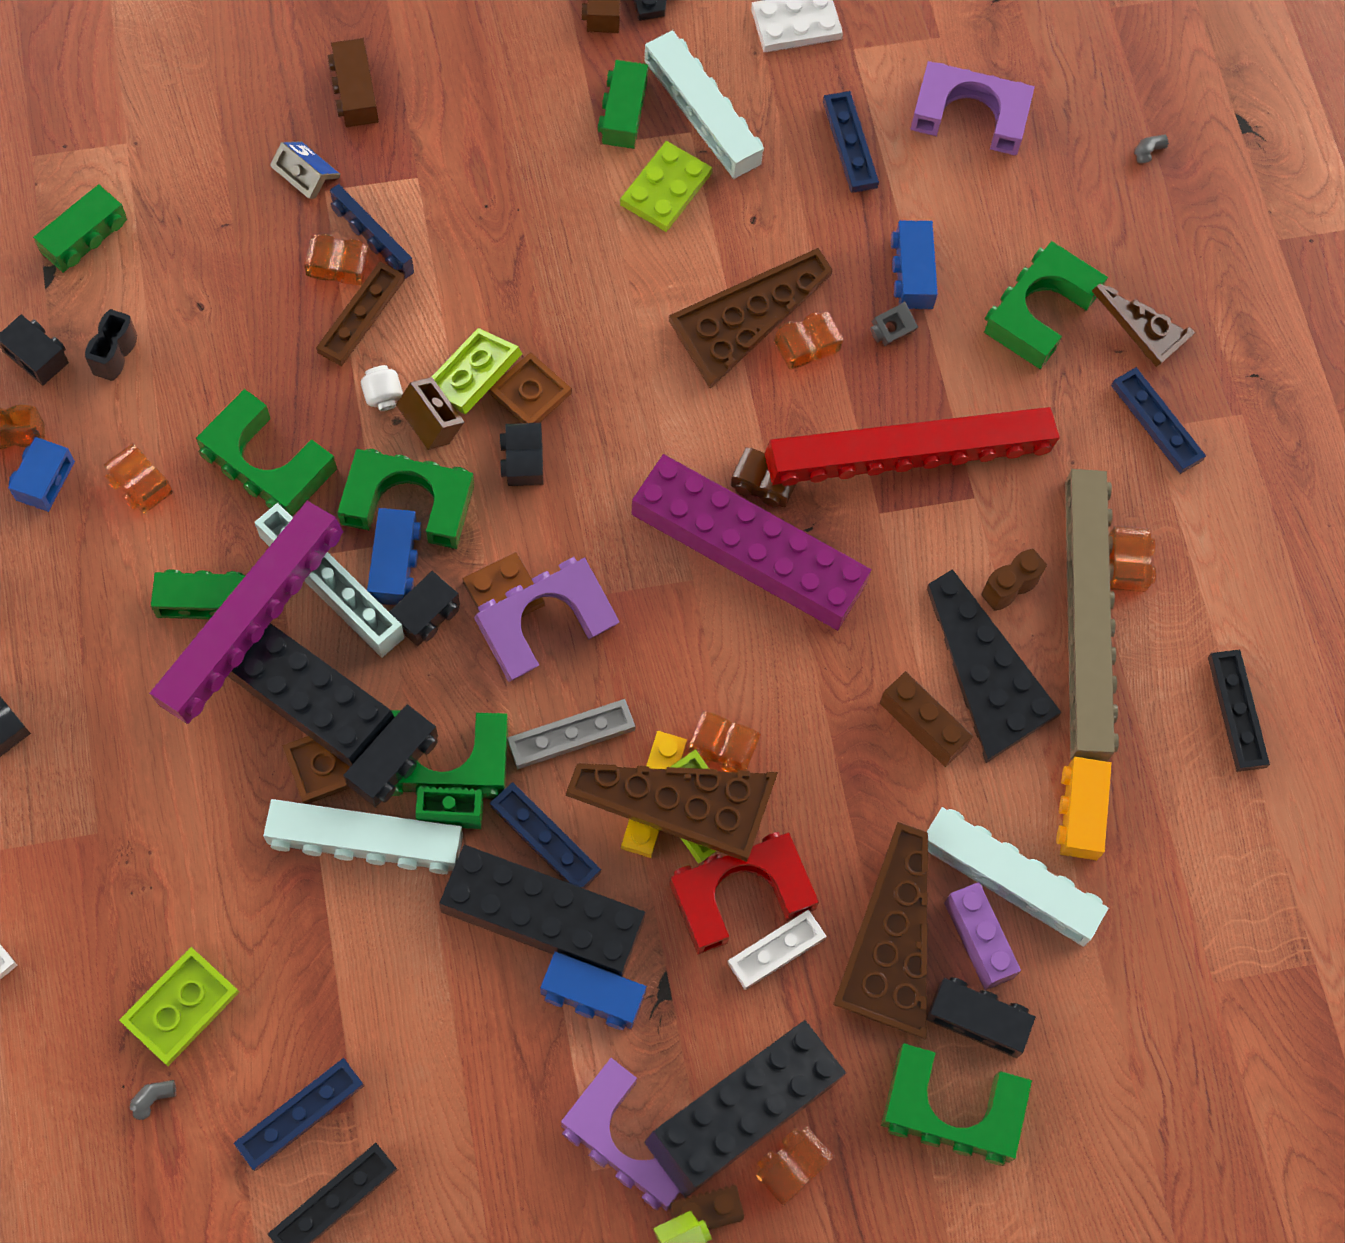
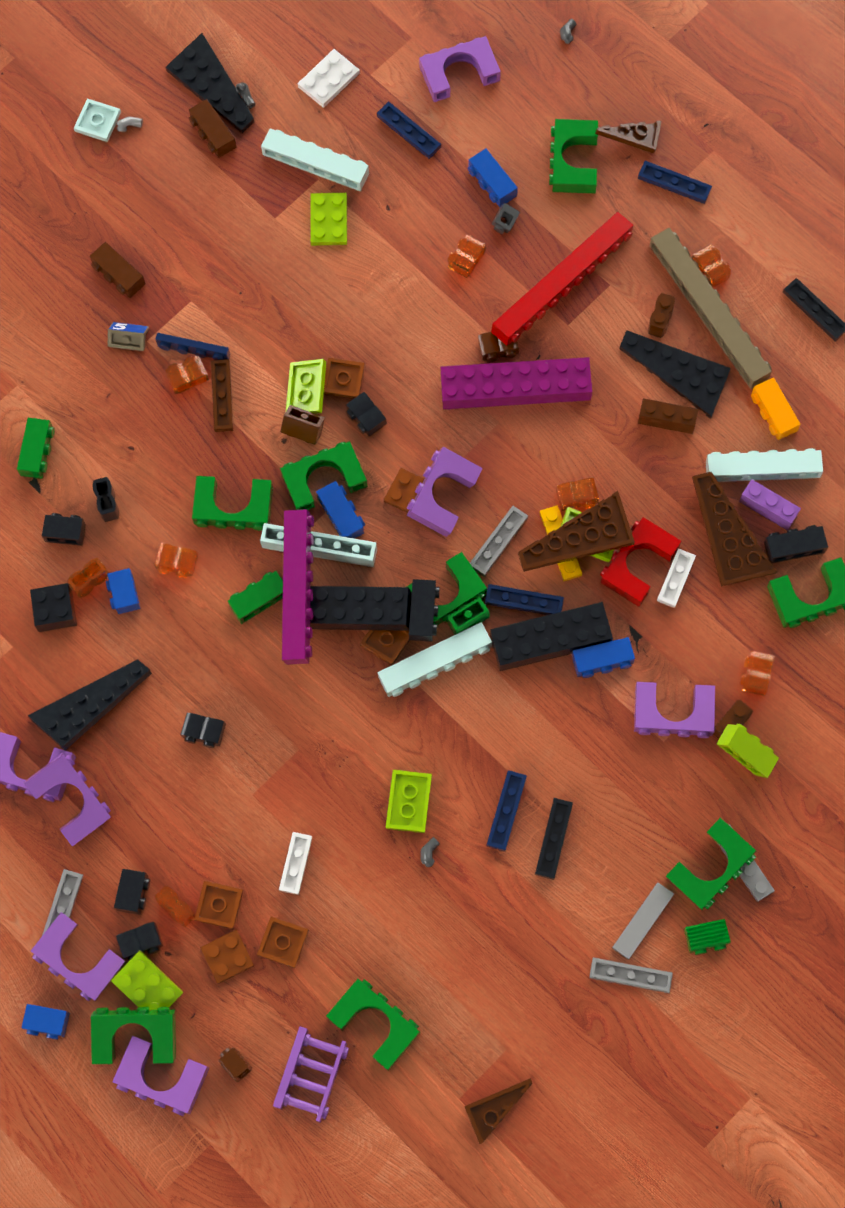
camera: 25 degrees left, 5 degrees up
white head [361,365,403,411] -> none
black brick [389,571,460,647] -> none
green brick [598,60,648,149] -> none
black brick [644,1020,846,1198] -> none
reddish brown wing [669,248,832,389] -> none

